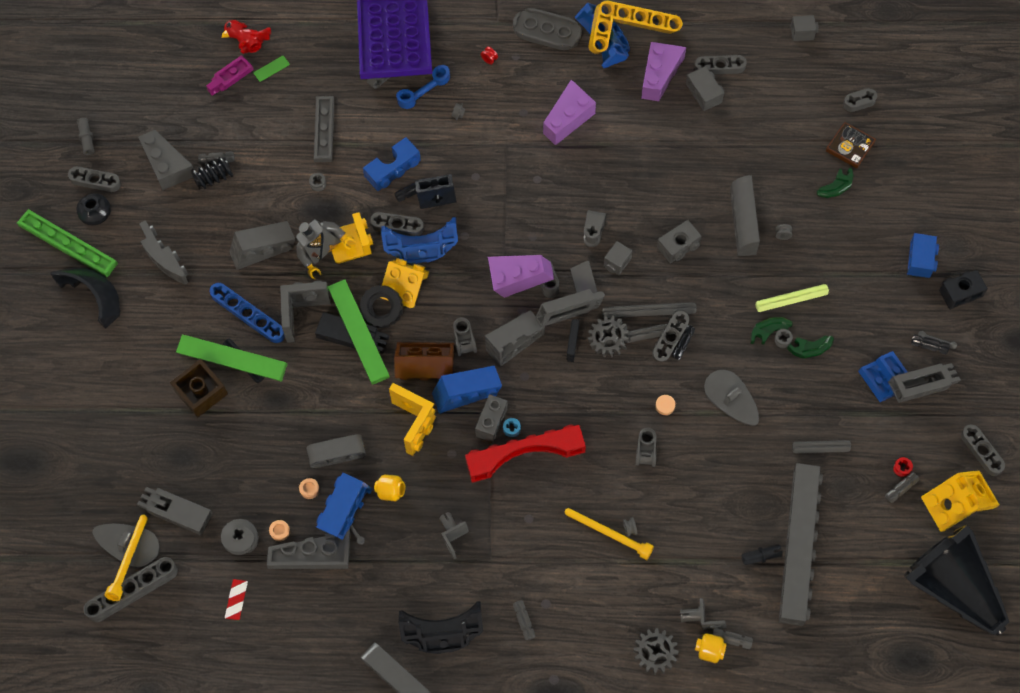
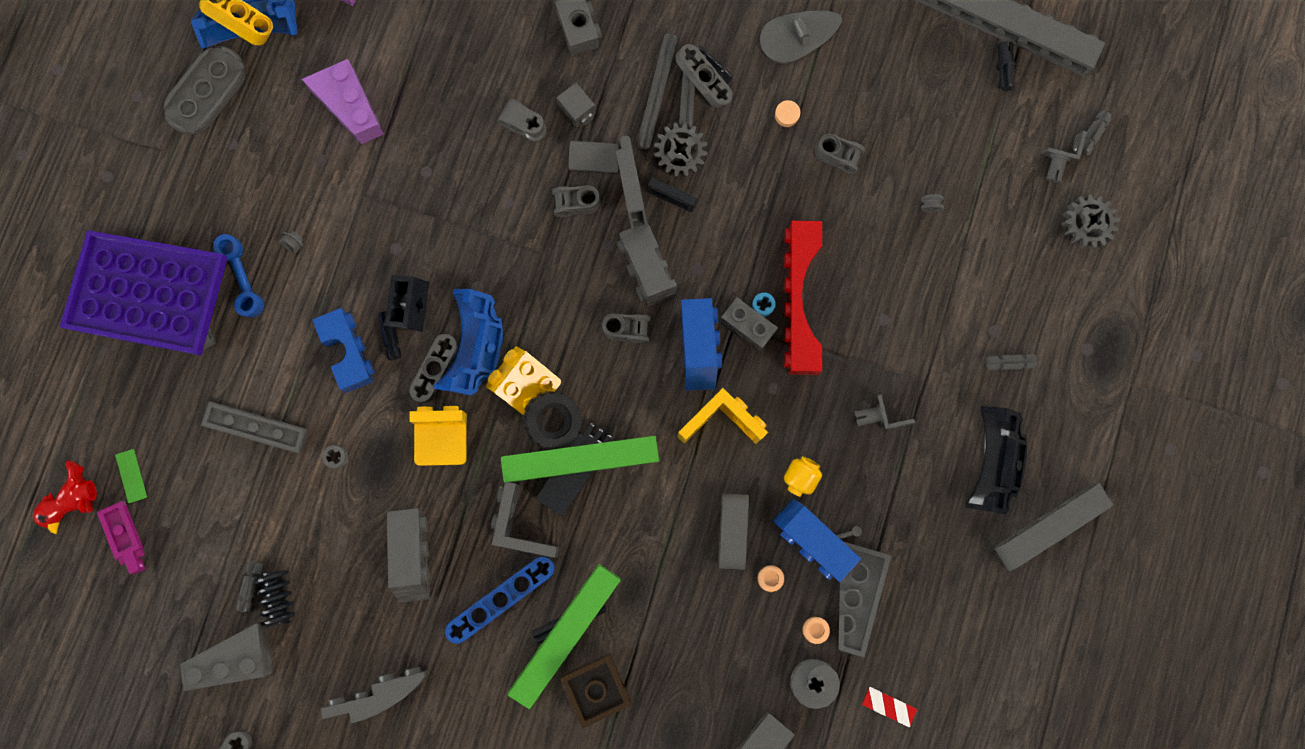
camera: 80 degrees left, 15 degrees up
dark grey torso [296,220,356,279] -> none
reddish brown slope [394,342,454,380] -> none
red bush [480,47,498,65] -> none
medium lavender wedge [488,255,554,298] -> none
yellow piece [565,508,654,560] -> none
yellow head [695,633,727,663] -> none

